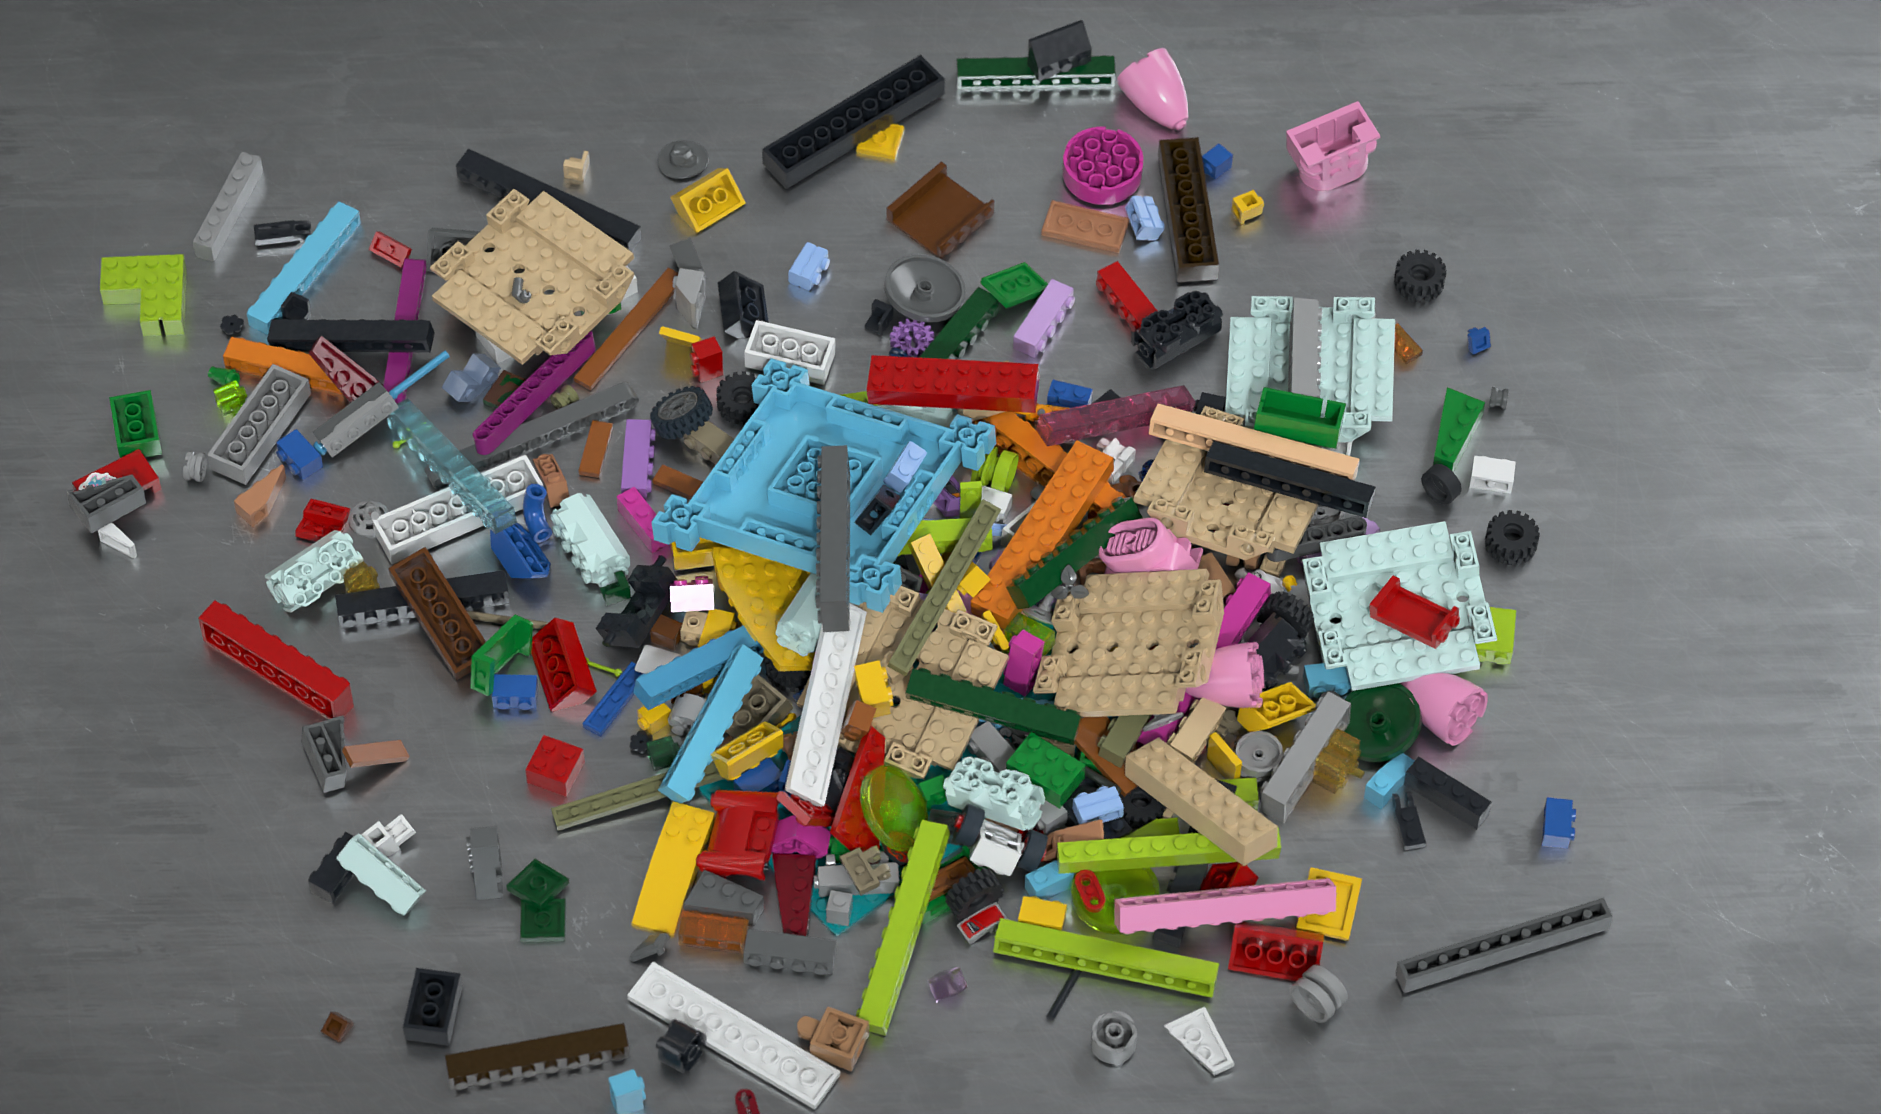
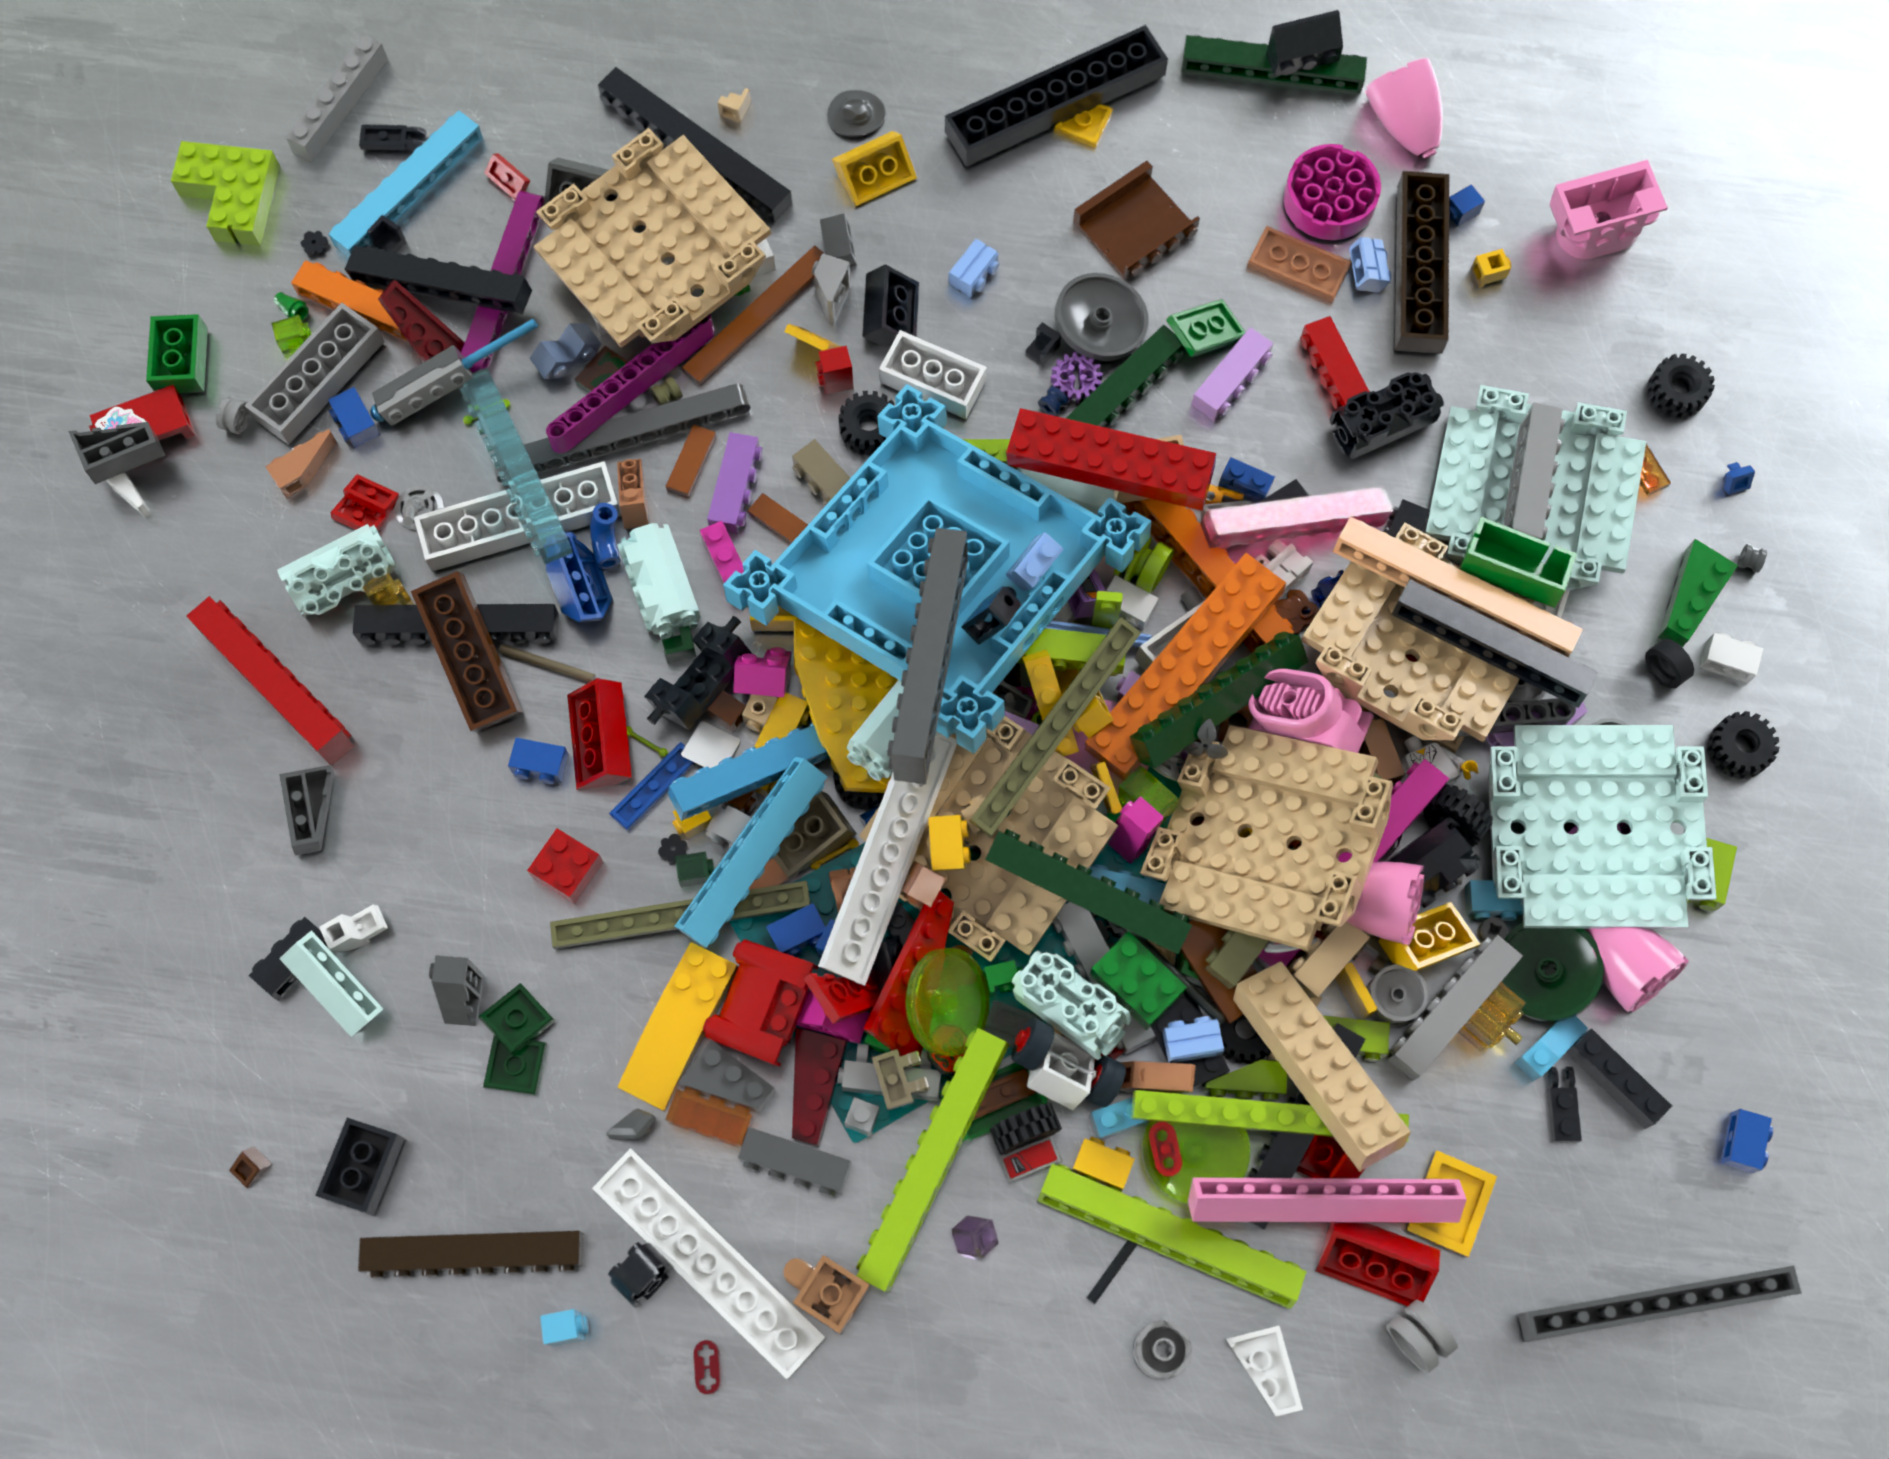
camera: 10 degrees right, 15 degrees up
tile [342,740,409,768] -> none
green panel [470,614,533,697] -> none
dark grey arm [511,277,531,304] -> none
black wheel [650,386,713,439] -> none
yellow slope [710,721,784,780] -> none
red panel [1369,575,1460,649] -> none

